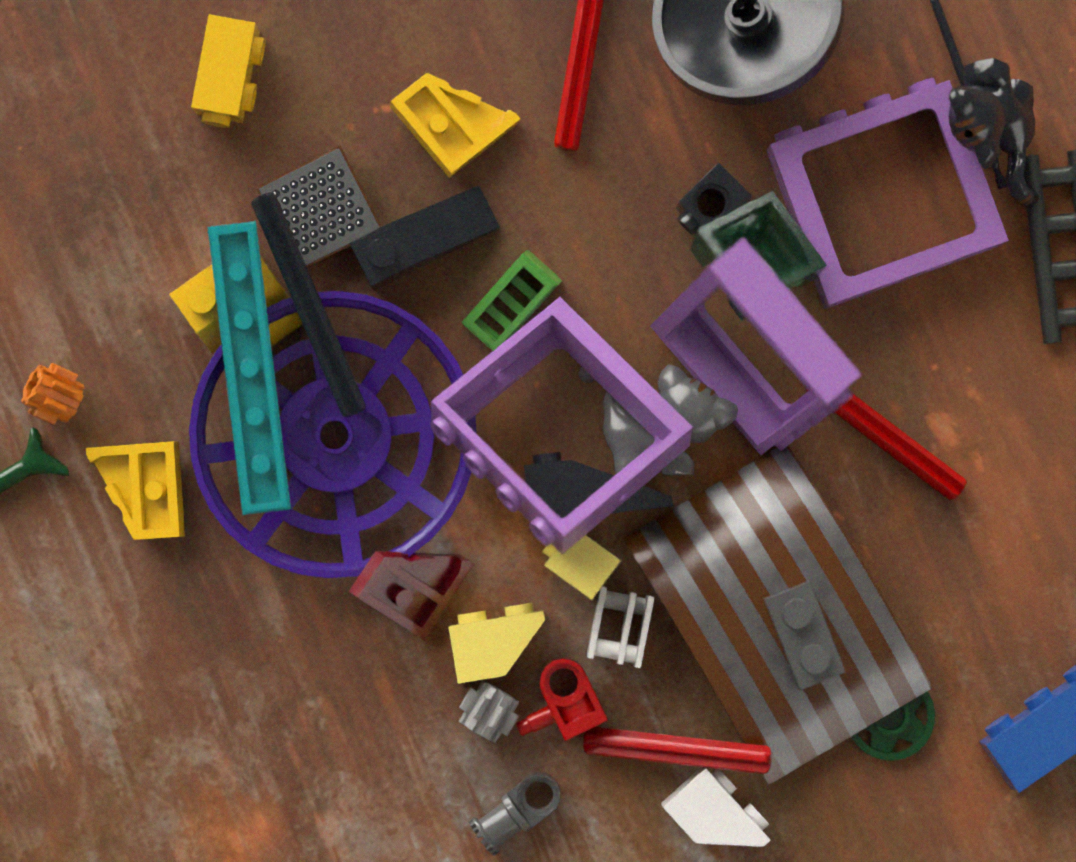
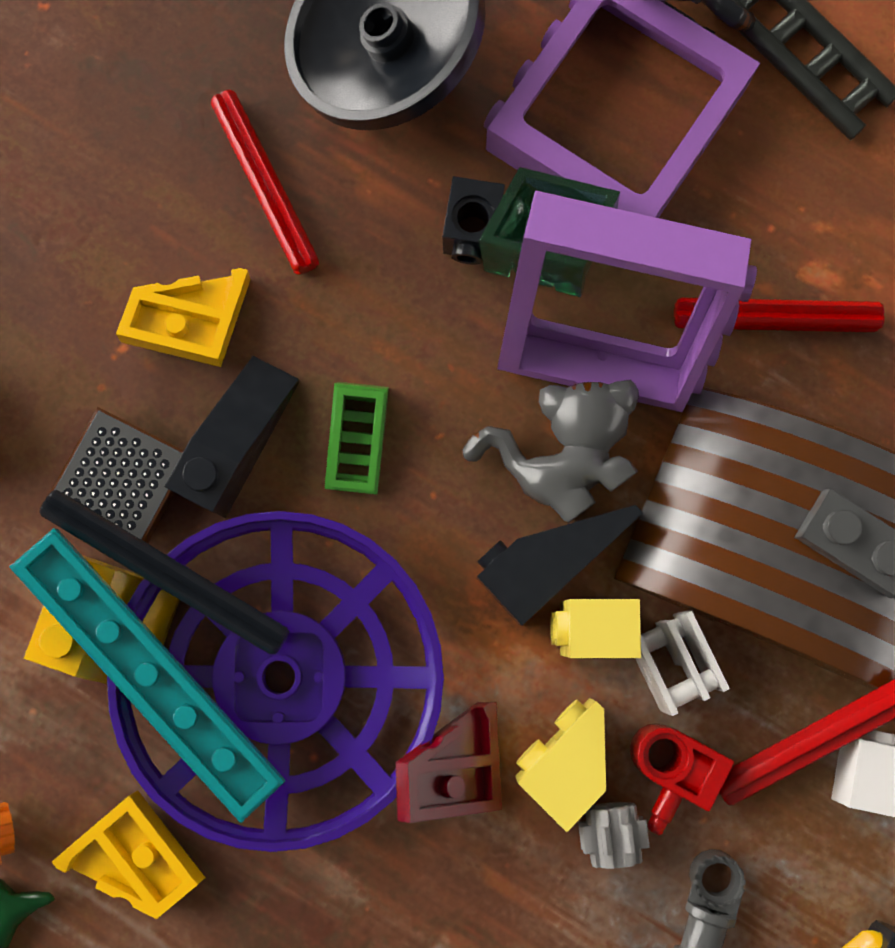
camera: 30 degrees left, 5 degrees down
medium lavender piece [430,297,693,554] -> none

